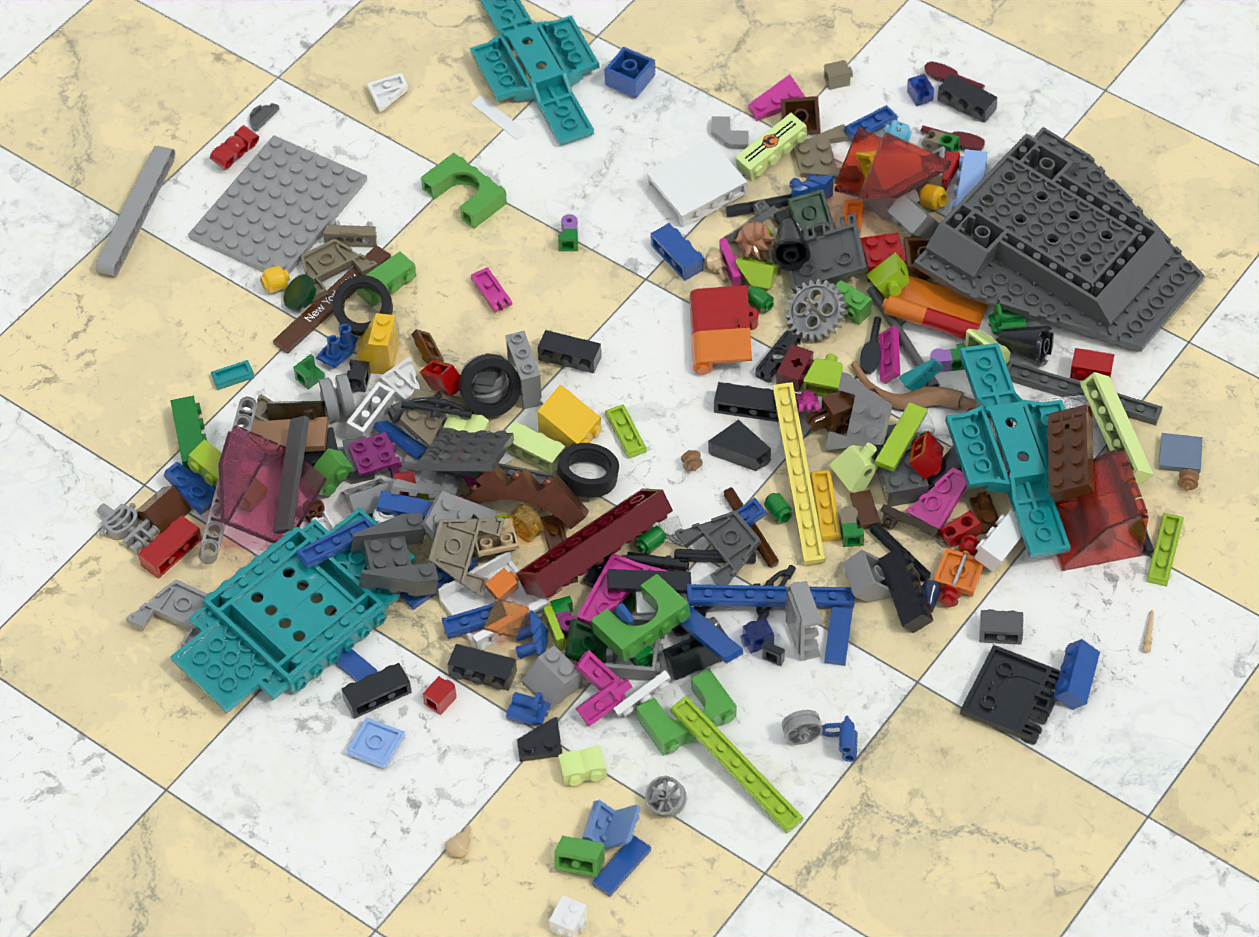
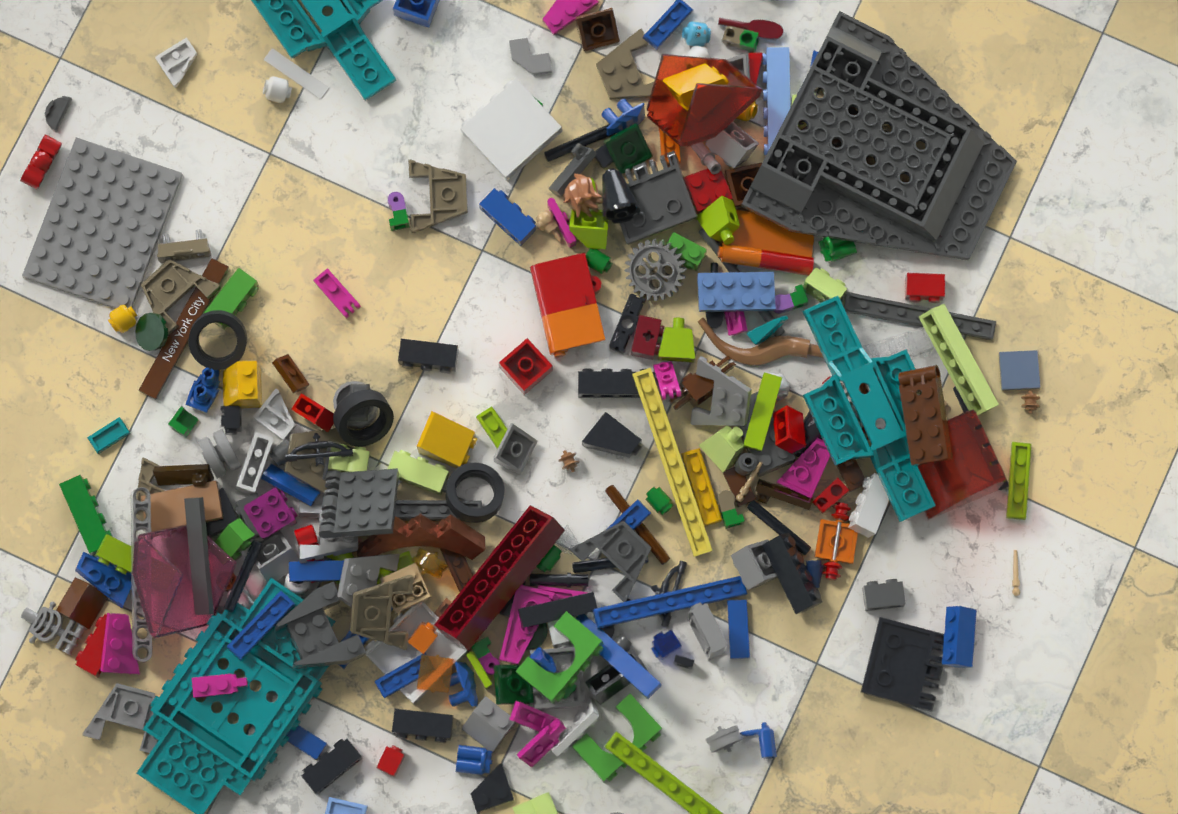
camera: 15 degrees left, 25 degrees up
bright green arch [421,152,507,229] -> none
light grey window [505,331,543,409] -> none
yellowish green brick [735,113,808,181] -> none
black cone [996,326,1054,366] -> none
none -> dark pink wing [100,613,140,674]
none -> dark pink hinge [192,674,248,698]
none -> black axle [224,540,262,612]
none -> white head [263,76,292,103]
none -> dark tan wing [408,160,468,233]
none -> light grey slope [493,423,538,475]
none -> red brick [499,338,553,395]
none -> light grey axle [687,134,721,174]
none -> medium blue plate [697,272,776,312]
none -> dark grey brick [735,453,757,476]
none -> tan piece [736,462,763,502]

